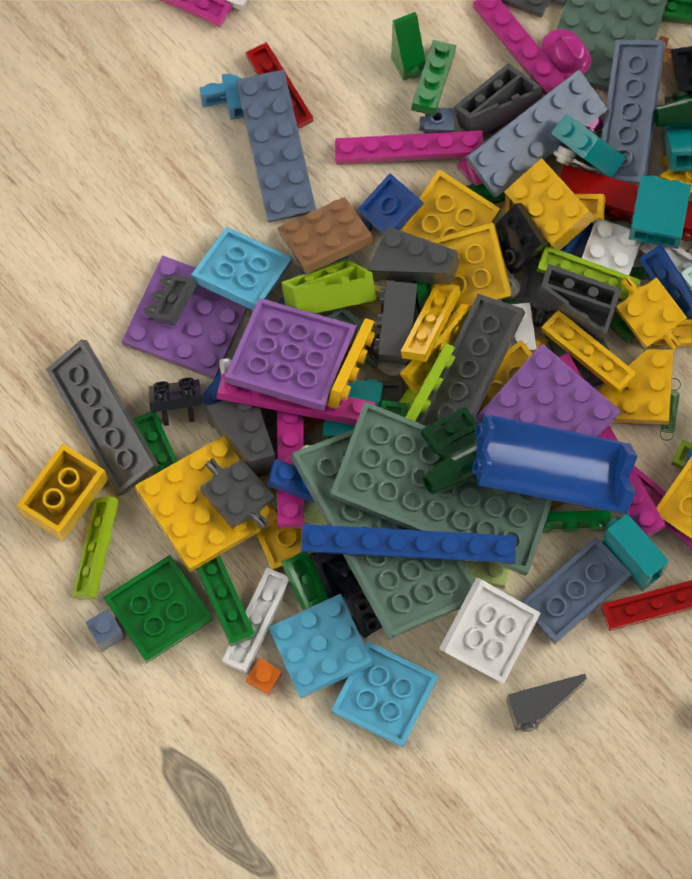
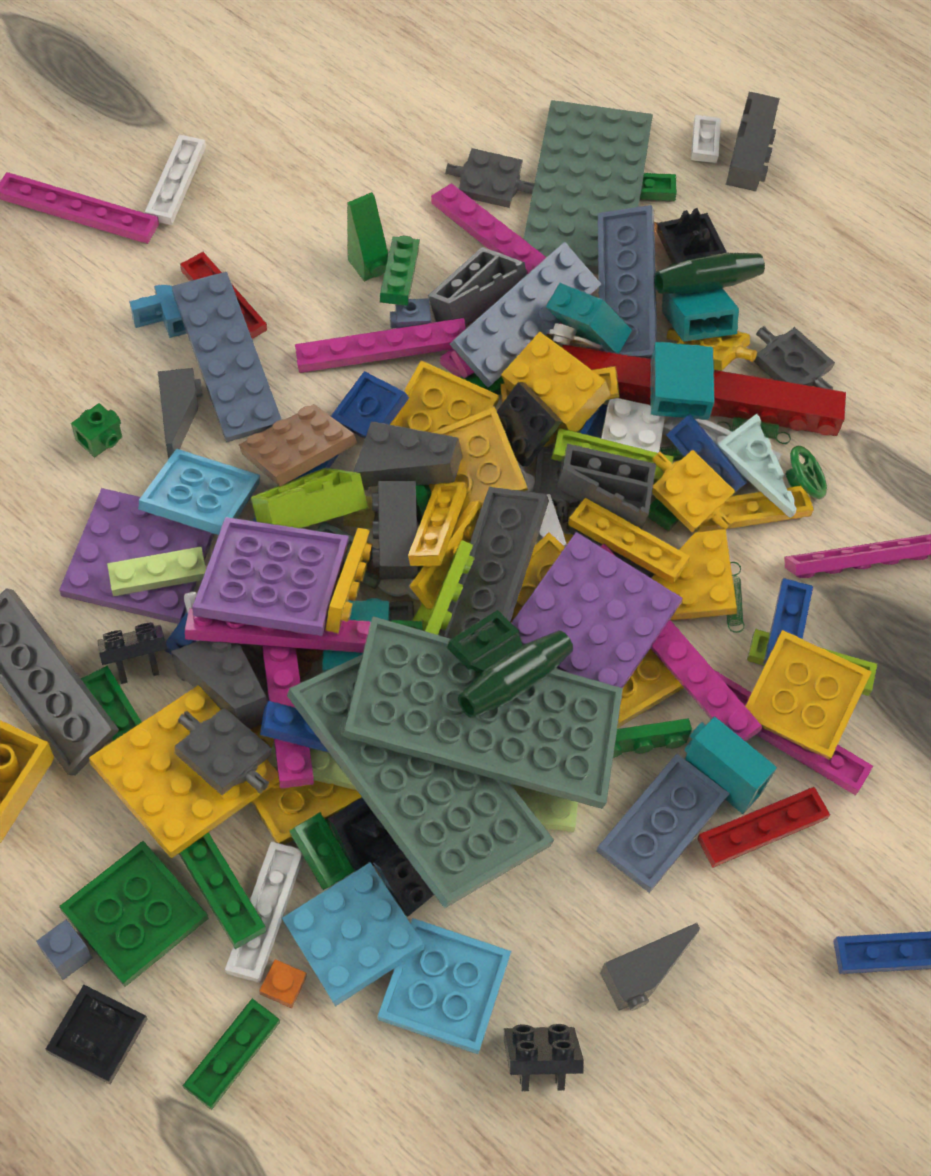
camera: 15 degrees left, 10 degrees down
lime plate [72,496,119,600] -> none
dark grey plate [144,275,197,326] -> none
blue plate [301,524,516,564] -> none
white plate [439,577,540,684] -> none
blue cylinder [472,414,638,514] -> none
dark pink piece [542,29,591,78] -> none
none -> black plate [45,985,148,1085]
none -> green brick [71,403,122,458]
none -> yellowish green plate [107,547,206,596]
none -> dark grey slope [158,368,203,459]
none -> green tile [182,998,280,1110]
none -> black plate [504,1024,584,1092]

